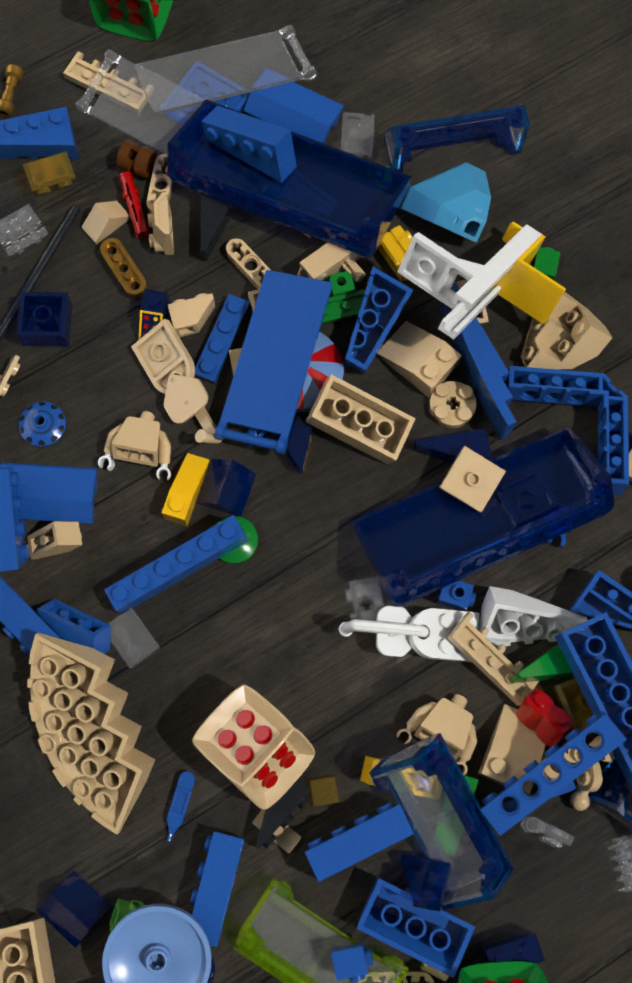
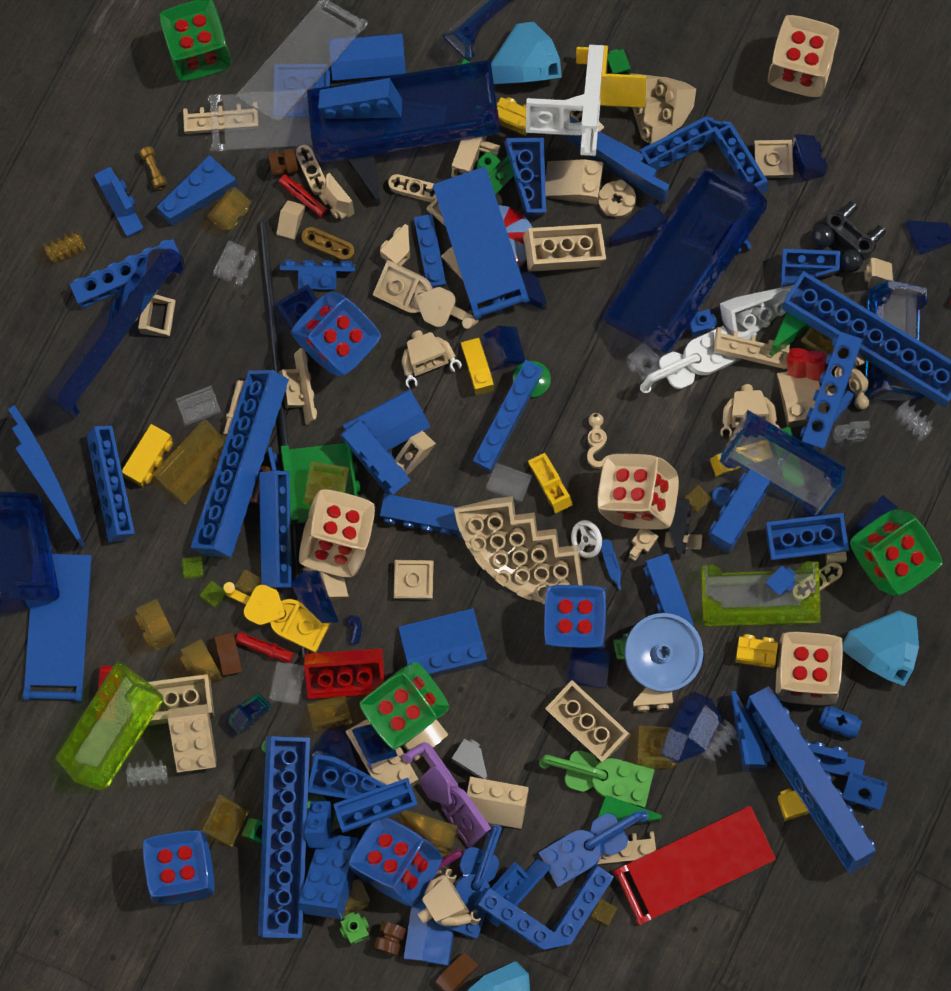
camera: 25 degrees left, 0 degrees up
blue dish [19,402,66,447] -> none
blue slope [37,599,111,654] -> none
clear blue slope [138,289,170,340] -> none
clear plate [340,112,375,158] -> none
clear blue wing [401,854,451,912] -> none
tan plate [439,446,506,513] -> none
none -> blue bracket [280,260,356,289]
none -> blue piece [291,292,381,376]
none -> yellow slope [528,453,572,514]
none -> blue piece [544,585,607,648]
none -> white piece [571,520,602,558]
none -> tan piece [587,413,607,469]
none -> tan plate [629,529,658,561]
none -> blue tile [712,486,731,507]

